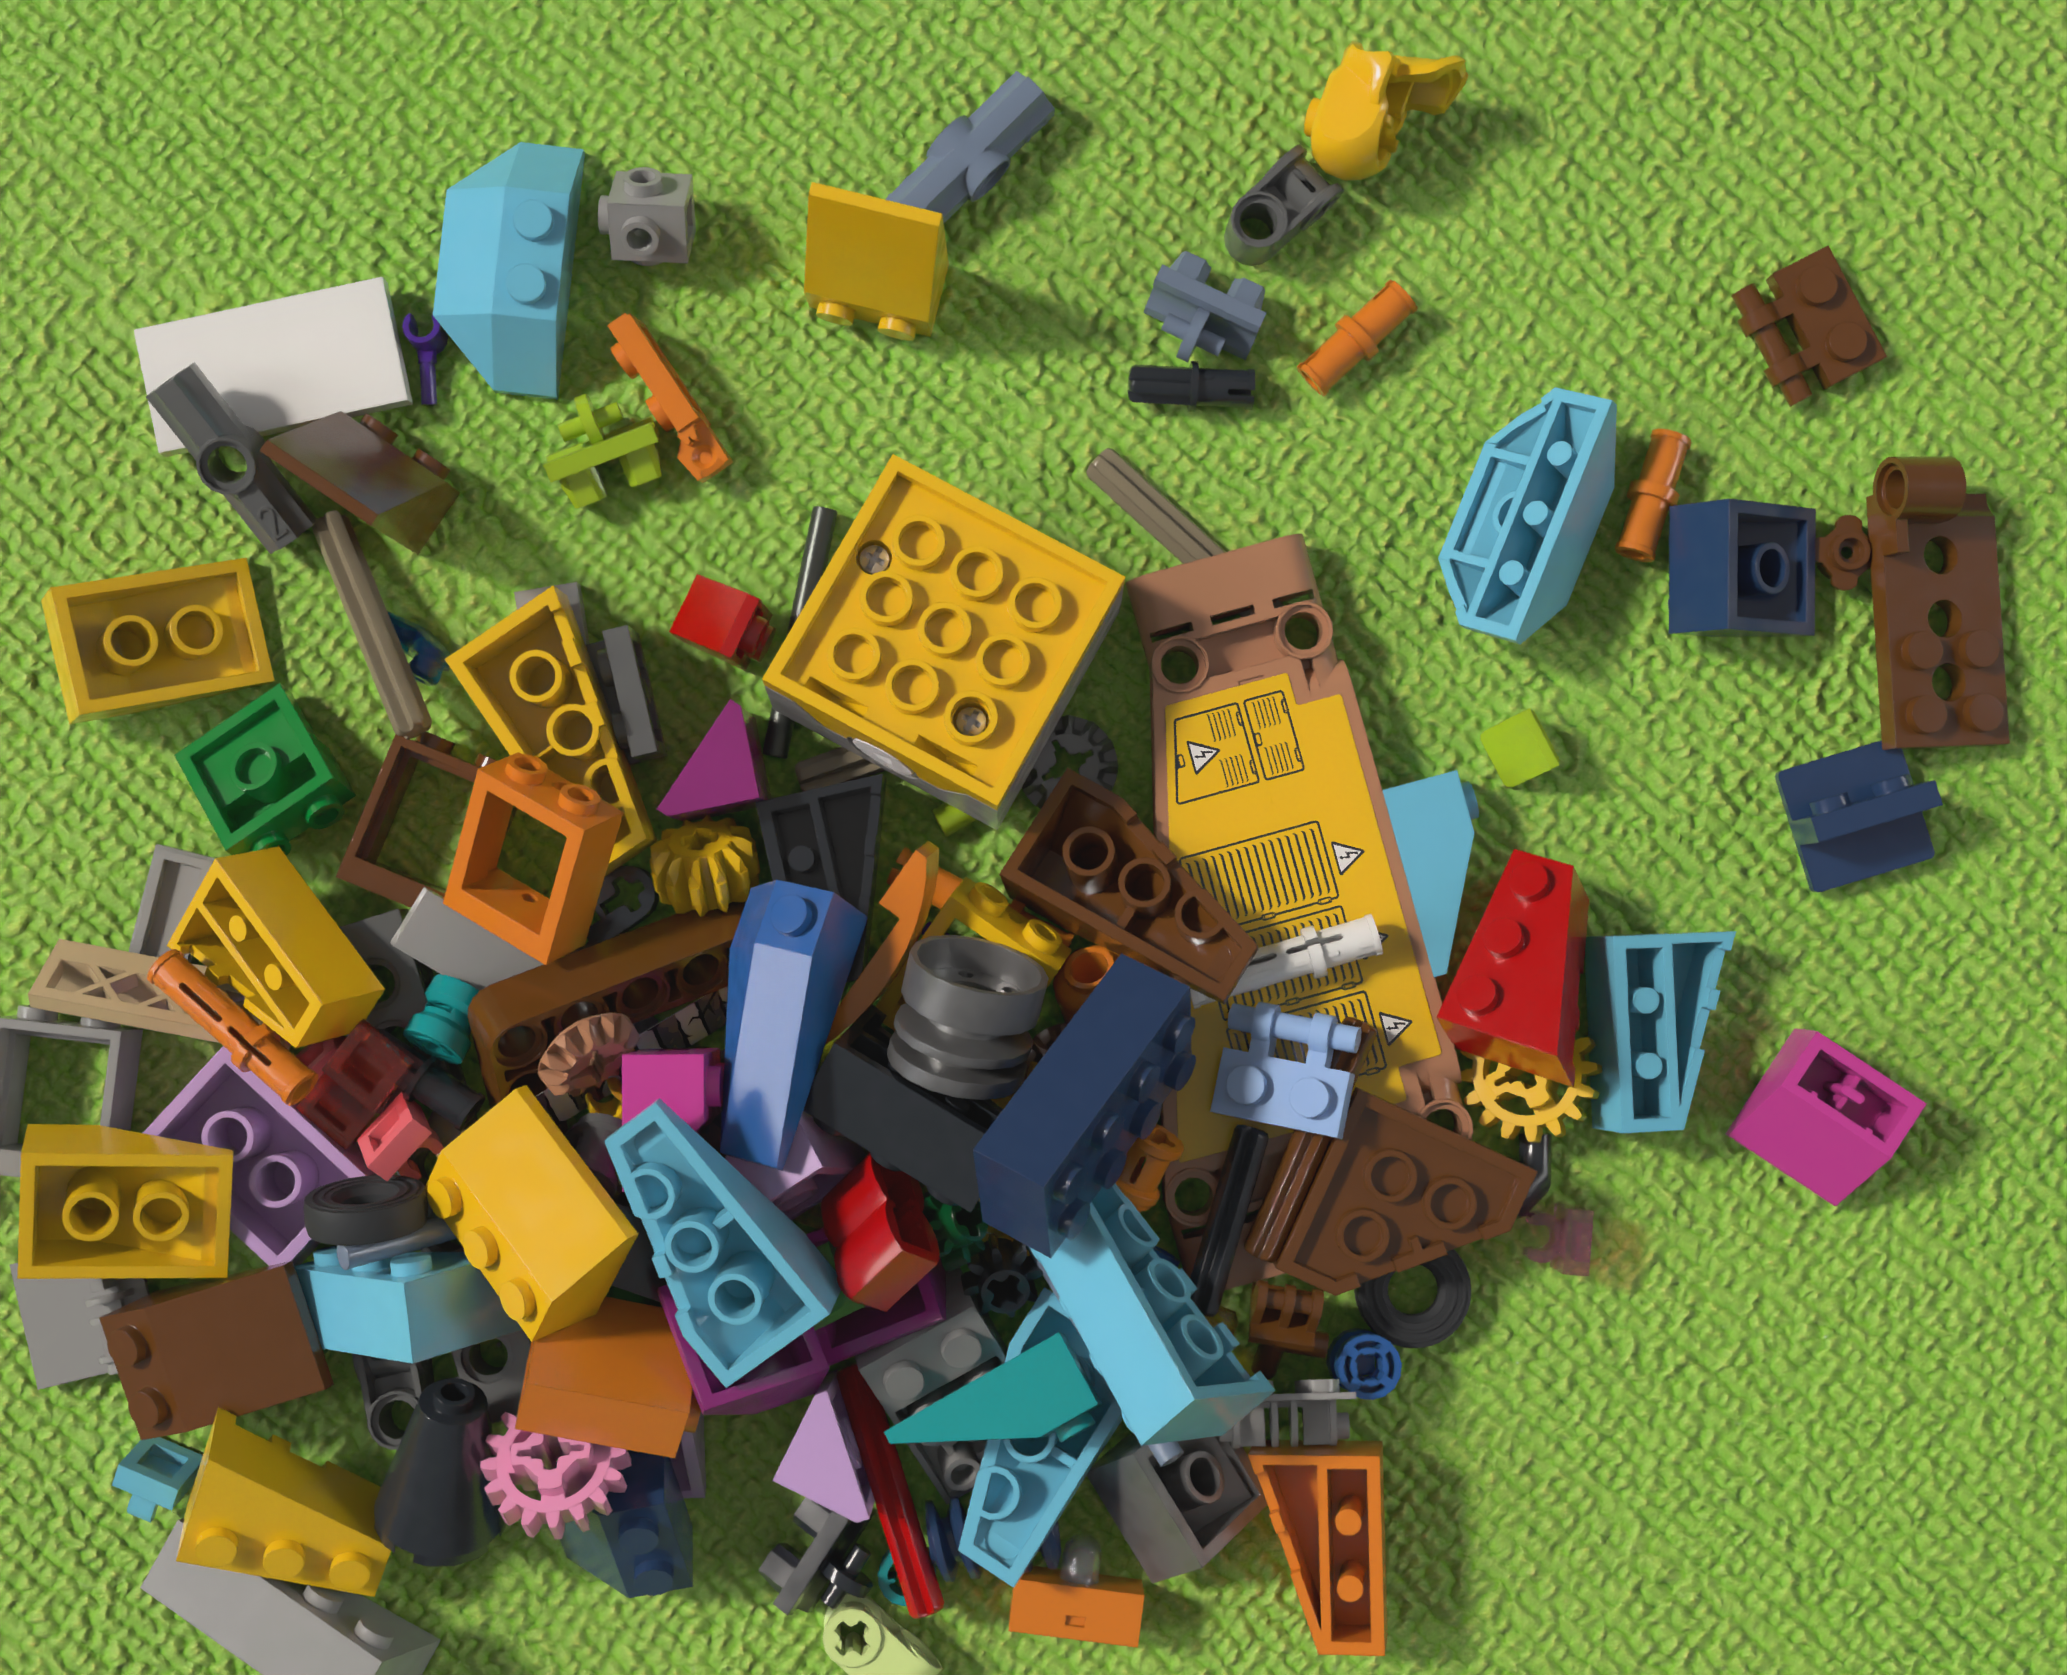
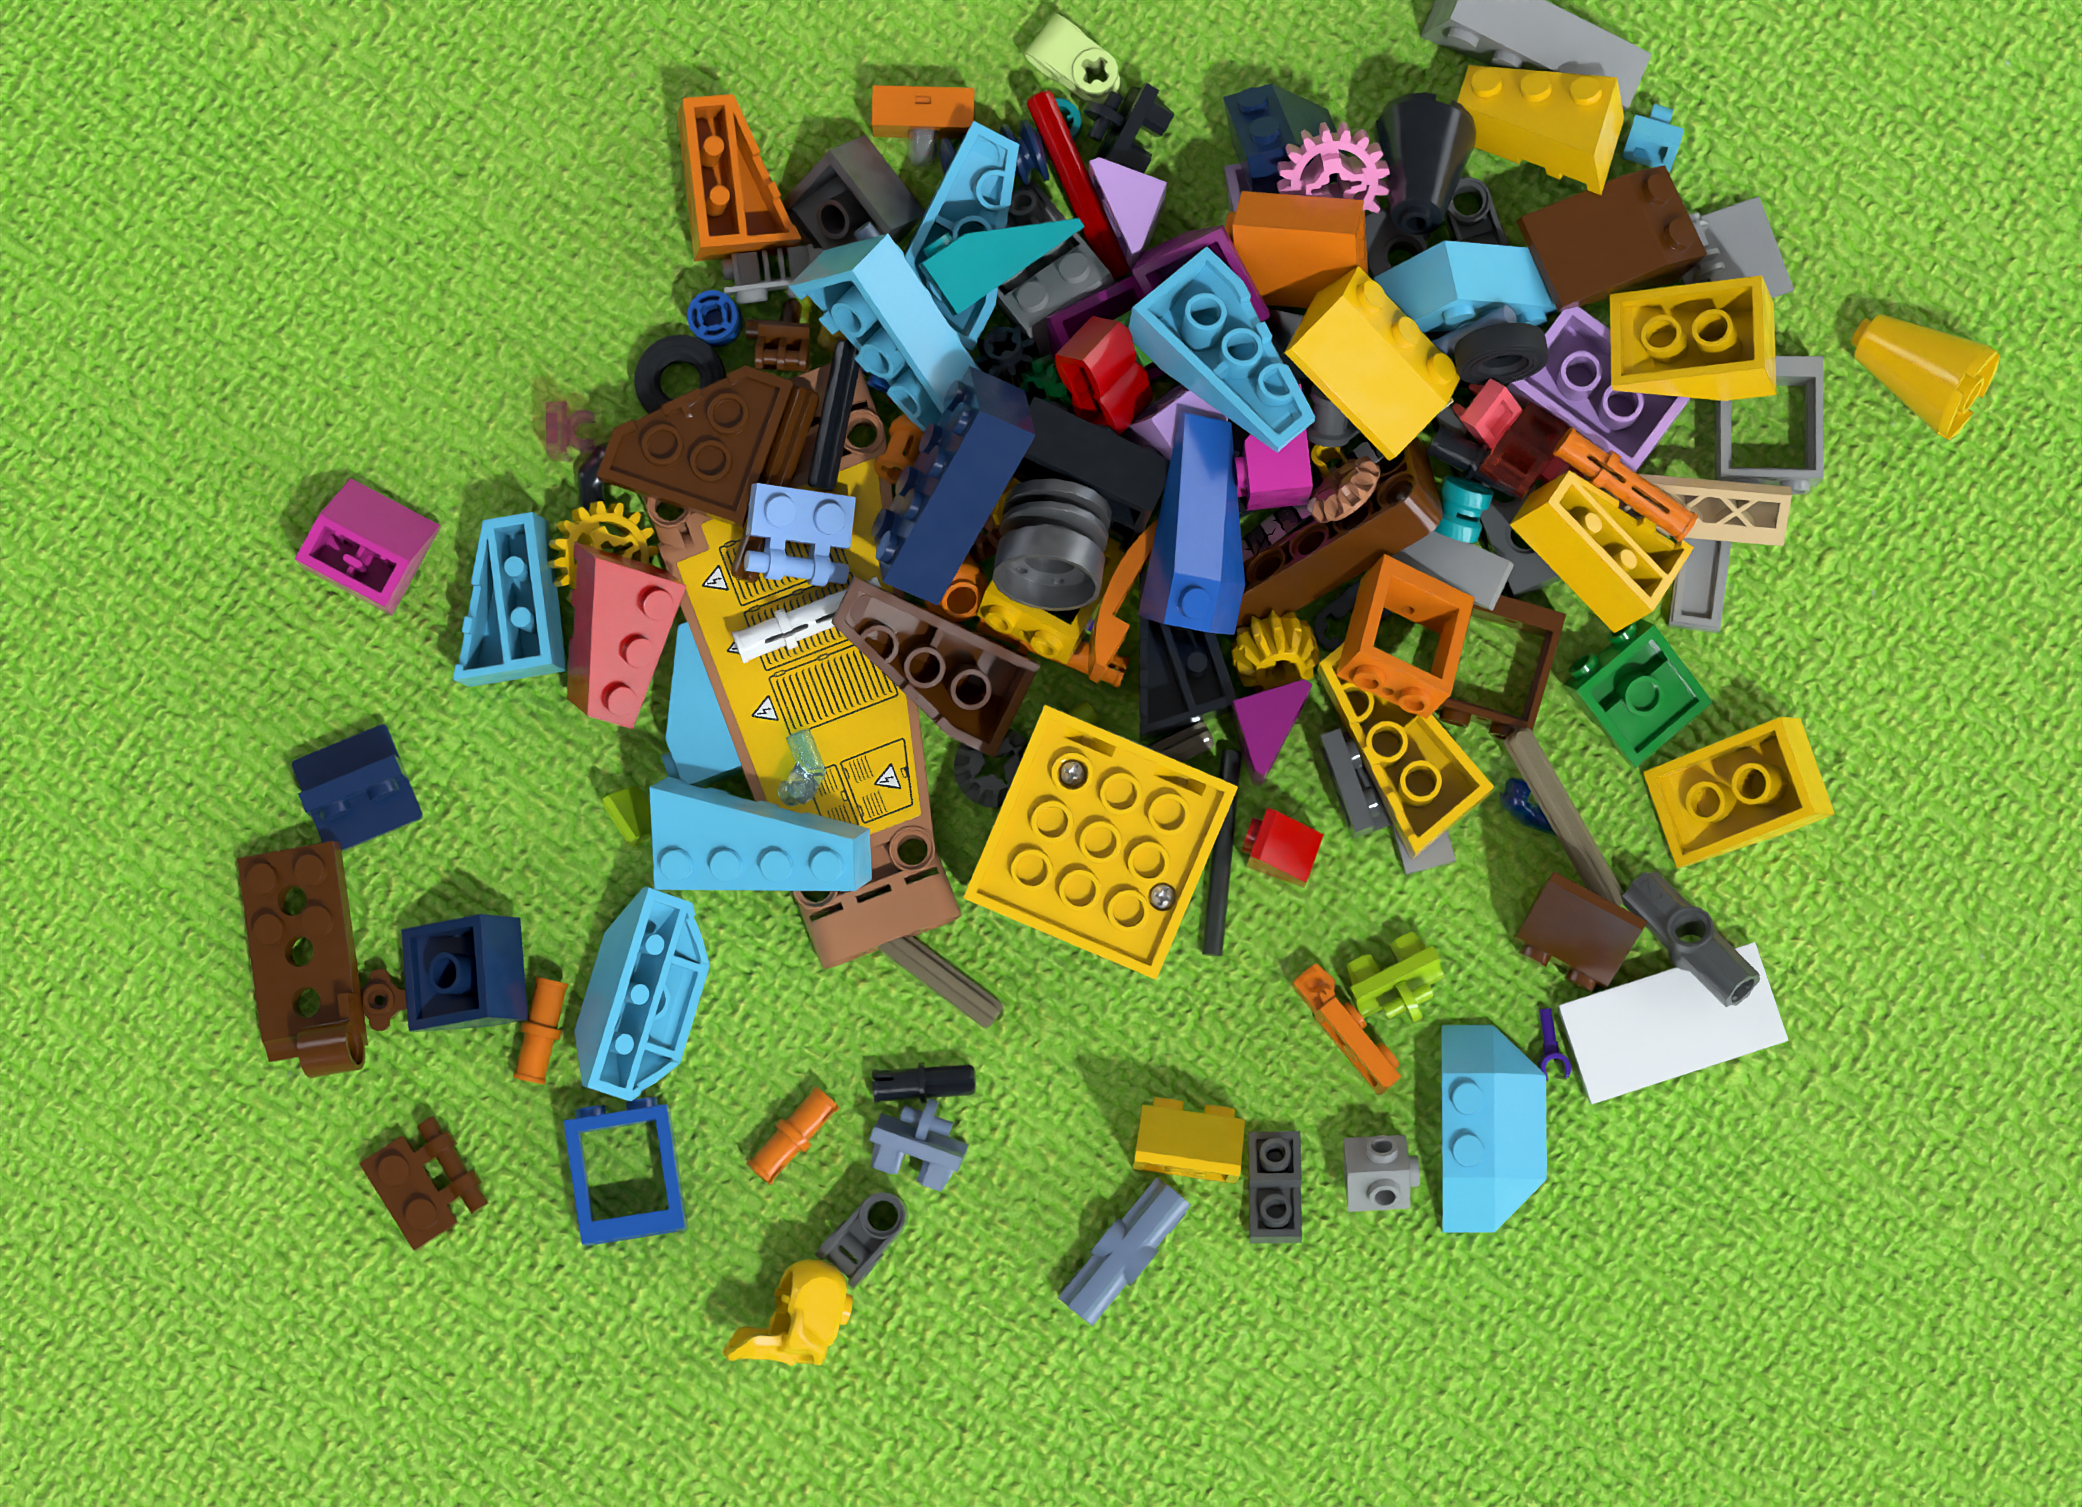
camera: 175 degrees right, 5 degrees down
none -> blue window [564,1097,688,1246]
none -> medium azure wedge [649,777,872,891]
none -> clear light blue arm [778,729,825,807]
none -> dark grey slope [1248,1131,1302,1244]

